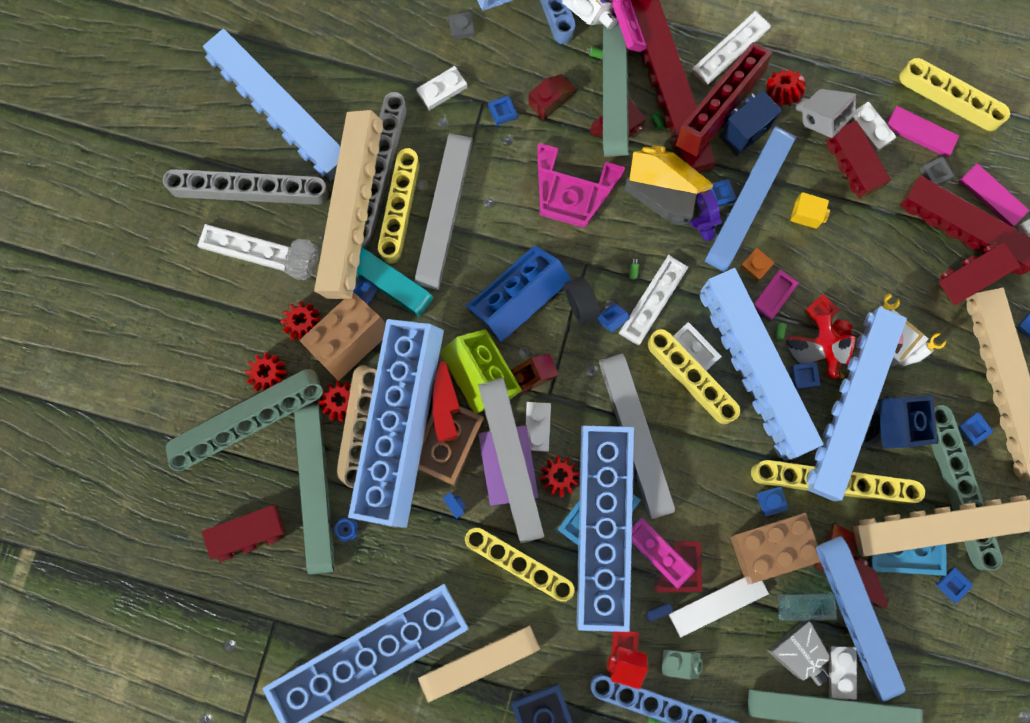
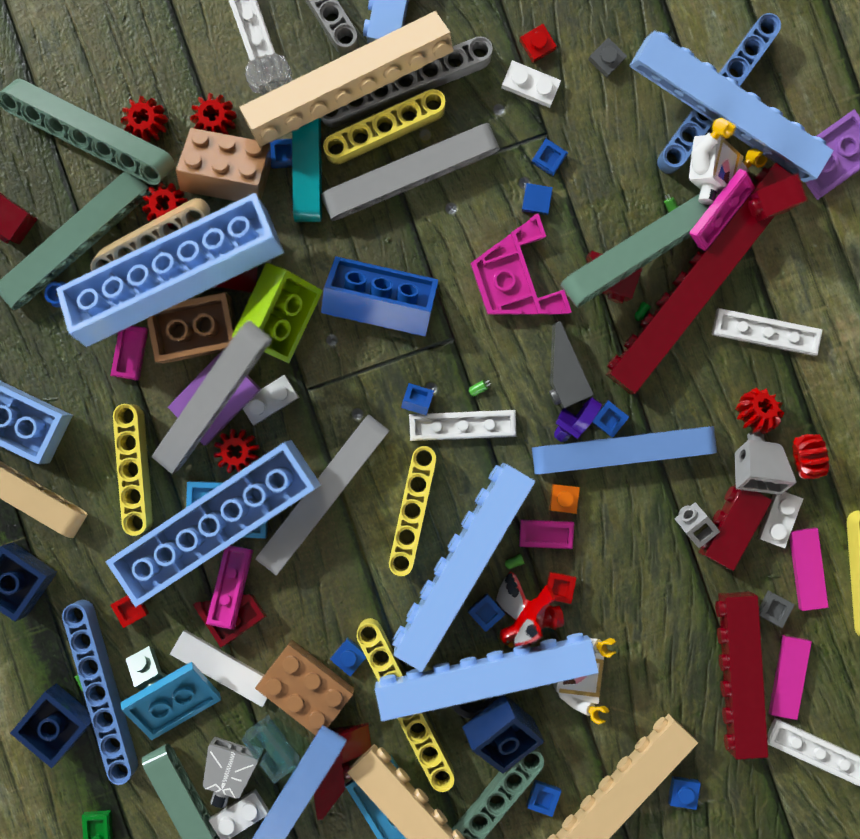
camera: 55 degrees right, 10 degrees up
red slope [433,361,461,444] -> none
blue plate [443,492,466,519] -> none
dark red slope [510,354,559,396] -> none
dark red slope [528,74,577,120] -> none
black tyre [564,276,600,325] -> none
red brick [607,646,648,689] -> none
yellow slope [630,145,713,194] -> none
dark blue tile [644,603,674,622] -> none
white plate [673,322,722,371] -> none
dark red brick [676,42,772,156] -> none
dark blue brick [719,91,782,157] -> none
yellow brick [790,192,830,229] -> none
dark red brick [938,242,1021,306] -> none
none -> dark pink tile [110,325,148,381]
none -> dark azure plate [121,662,221,740]
none -> red plate [519,24,557,63]
none -> blue tile [521,183,553,215]
none -> light grey brick [674,502,720,548]
none -> red gear [792,434,830,479]

